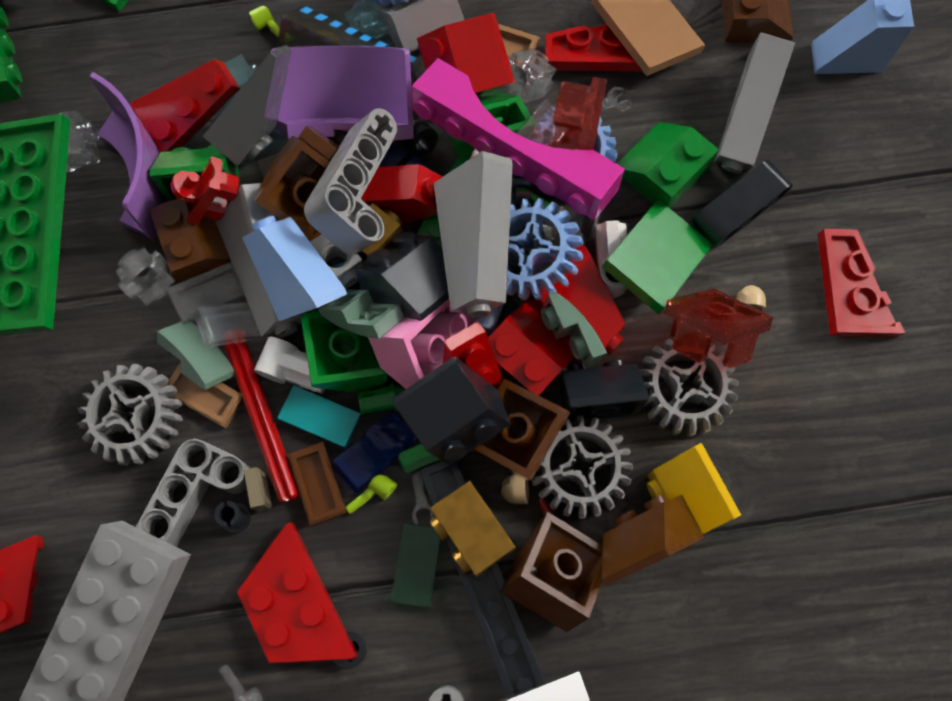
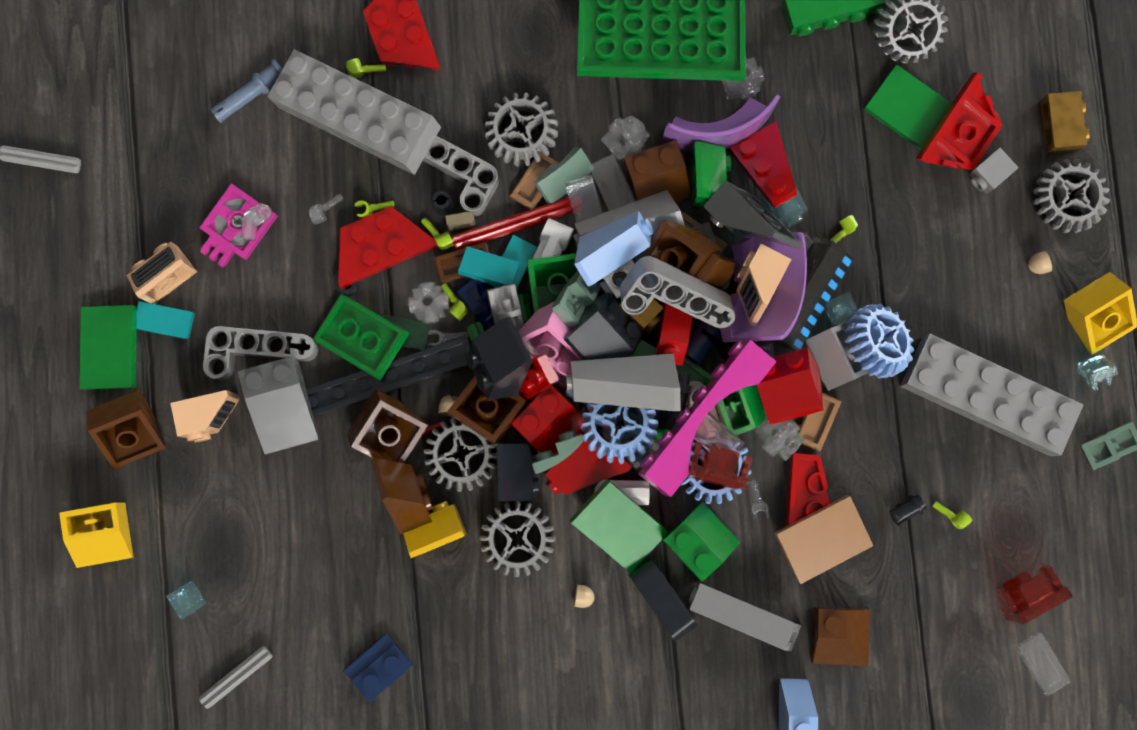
camera: 90 degrees right, 10 degrees up
red hips [170,156,239,225] -> none
pearl gold brick [429,481,516,577] -> none
clear red panel [664,288,774,368] -> none
wing [817,229,905,337] -> none
none -> green tile [313,293,410,381]
none -> dark blue plate [343,633,413,702]
none -> lime hand [346,58,386,78]
none -> lime hand [354,201,395,218]
none -> clear brick [408,282,449,323]
none -> lime hand [421,218,453,250]
none -> teal tile [458,246,520,287]
none -> light grey hips [486,284,524,331]
none -> light nougat slope [737,244,792,327]

